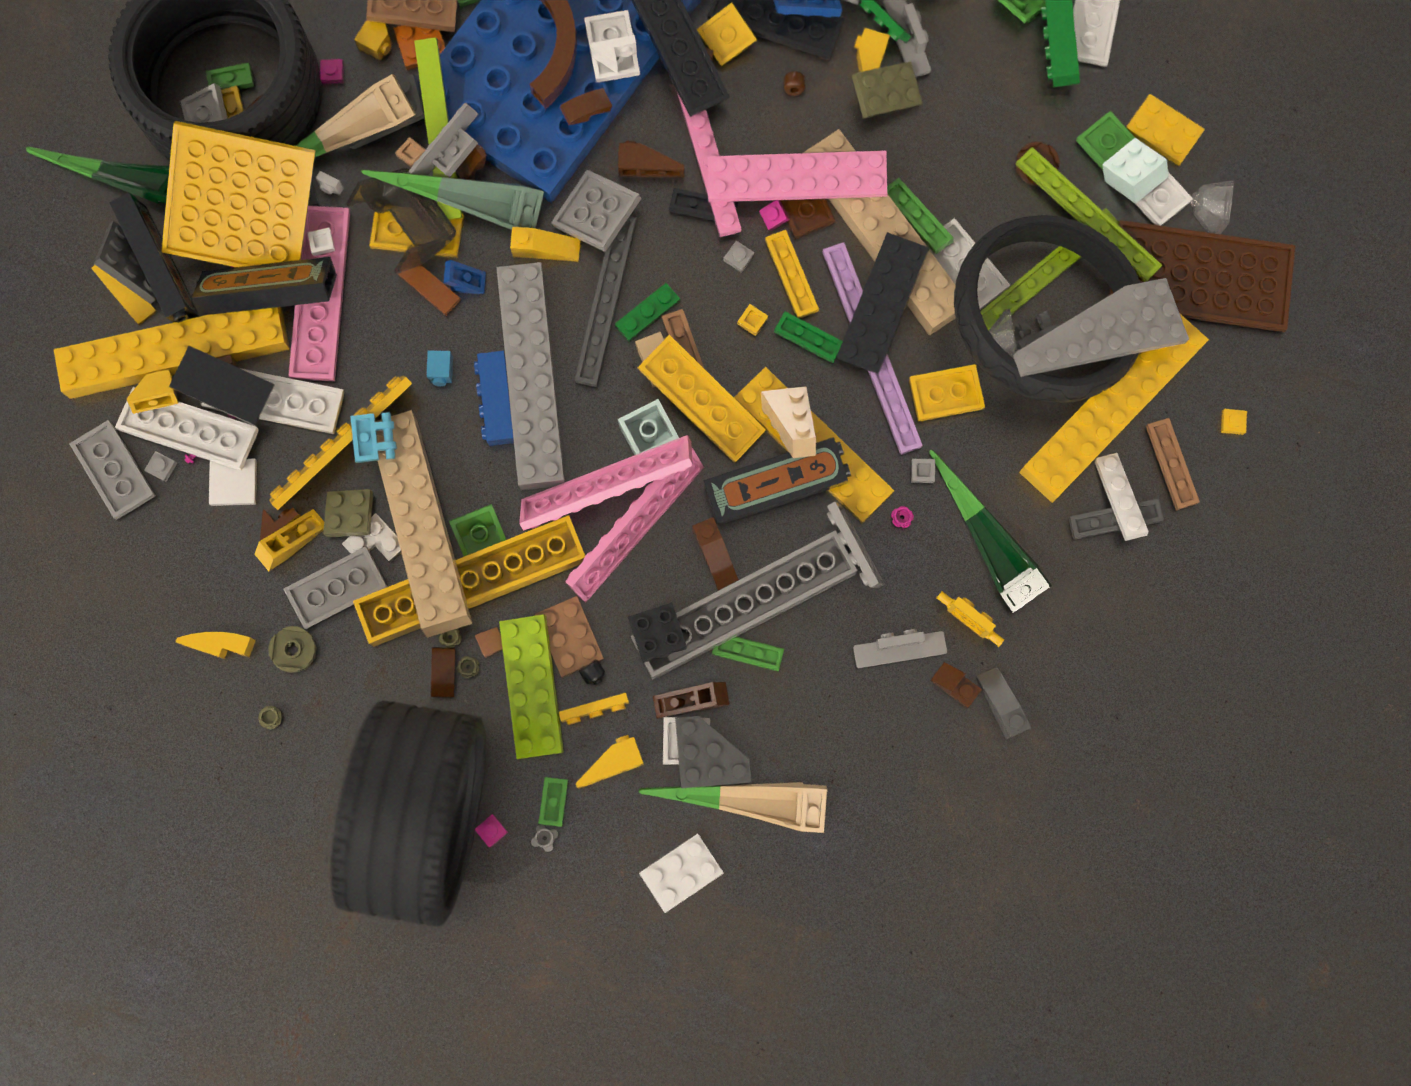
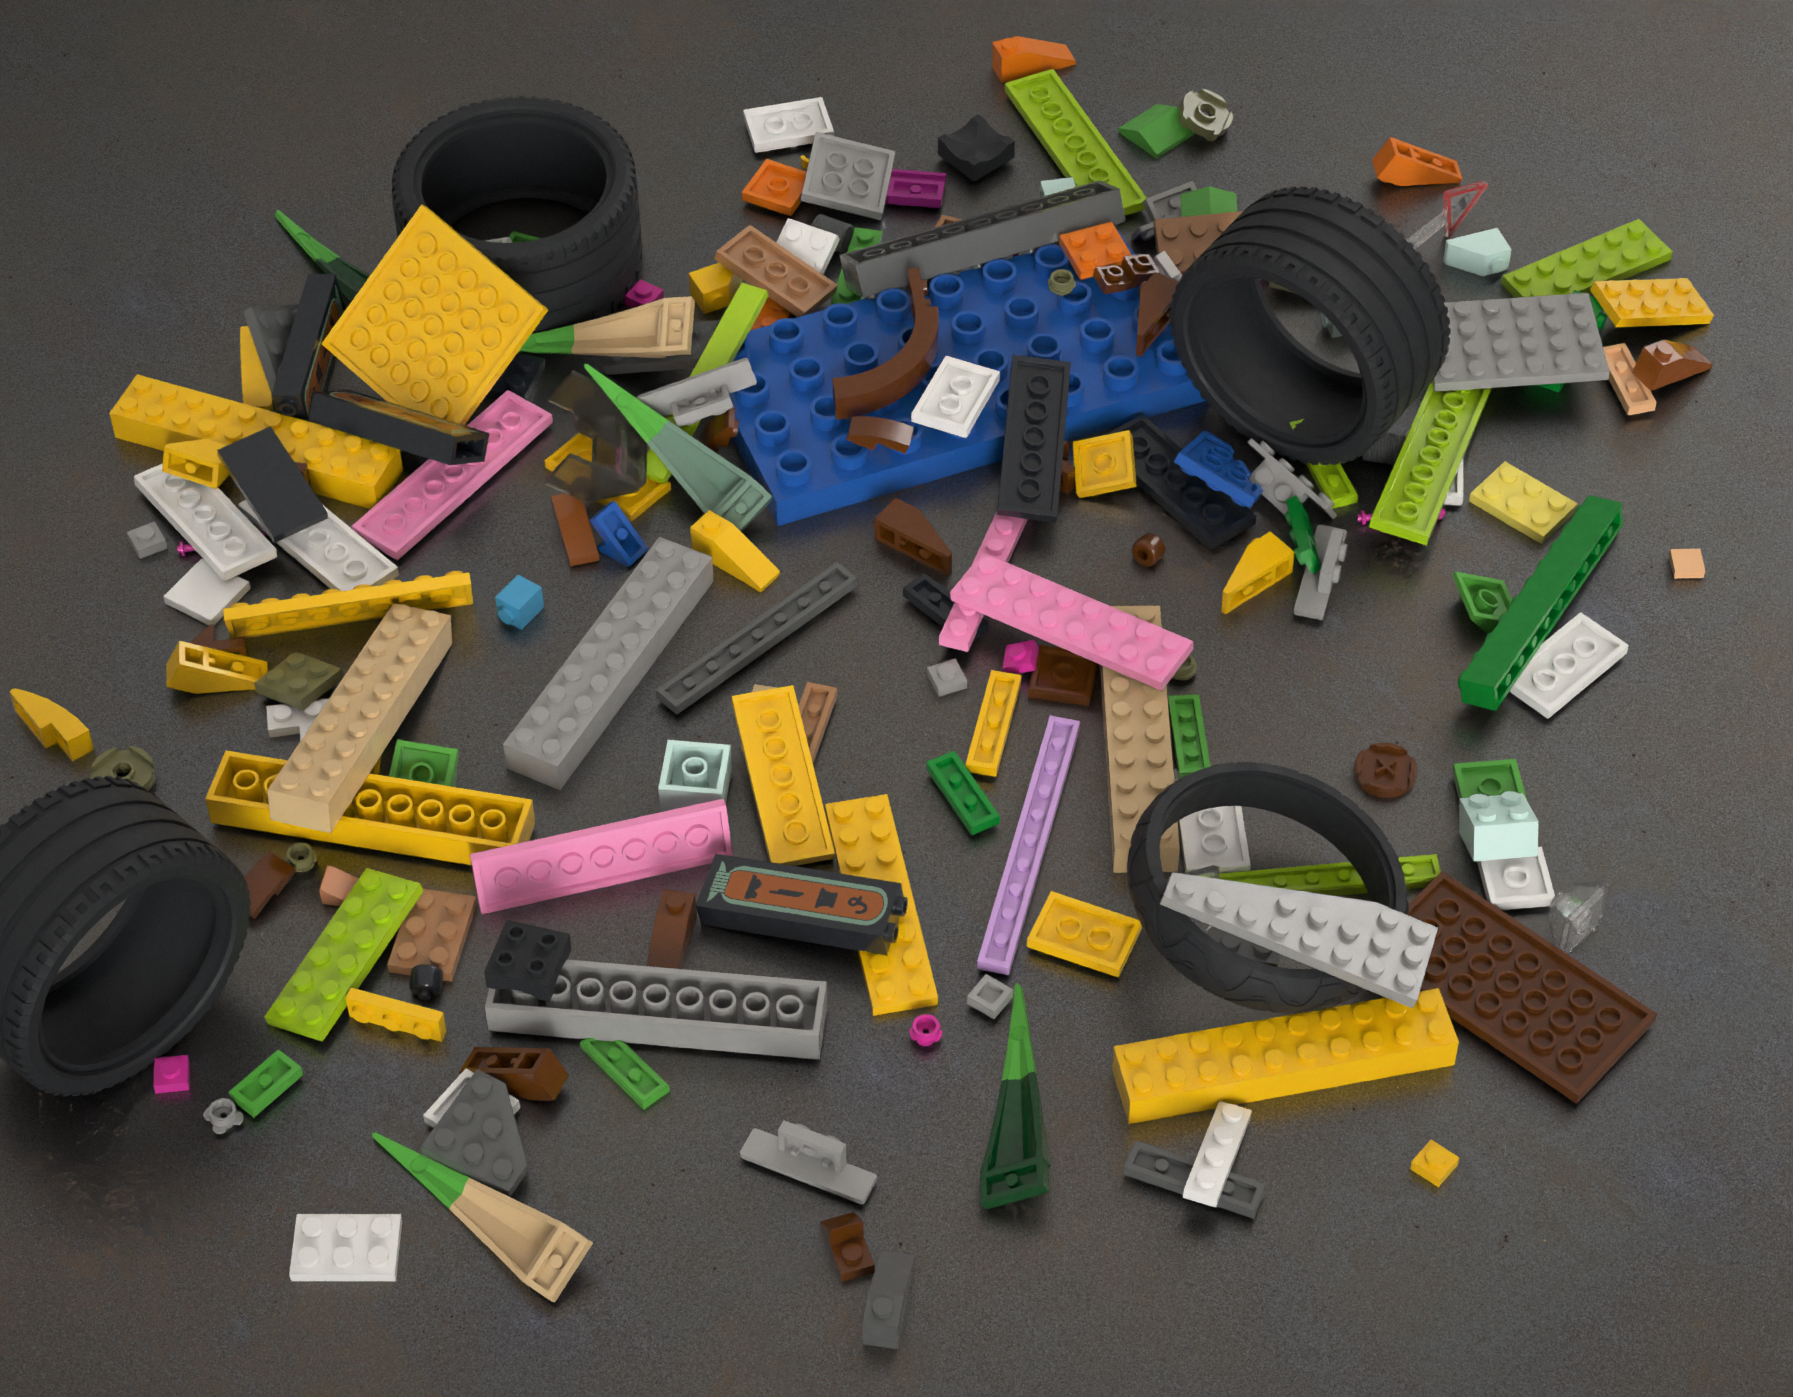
camera: 35 degrees right, 30 degrees down
light grey plate [69,420,156,520] -> none
light grey plate [283,546,388,629] -> none
white plate [307,228,335,256] -> none
white plate [316,171,344,196] -> none
medium azure plate [350,412,397,463] -> none
olive plate [457,656,480,679] -> none
blue brick [474,351,514,446] -> none
bright pink plate [519,435,693,531] -> none
light grey plate [551,170,641,252] -> none
yellow slope [576,735,644,789] -> none
white slope [590,35,637,73] -> none
green plate [615,283,680,343] -> none
yellow plate [737,304,768,336] -> none
tan wedge [761,386,816,458] -> none
light grey plate [827,502,885,589] -> none
black plate [836,232,929,375] -> none
olive plate [852,61,922,119] -> none
yellow plate [936,591,1005,647] -> none
lime tile [1016,147,1162,282] -> none
yellow plate [1126,94,1205,166] -> none
medium nougat plate [1146,418,1200,510] -> none

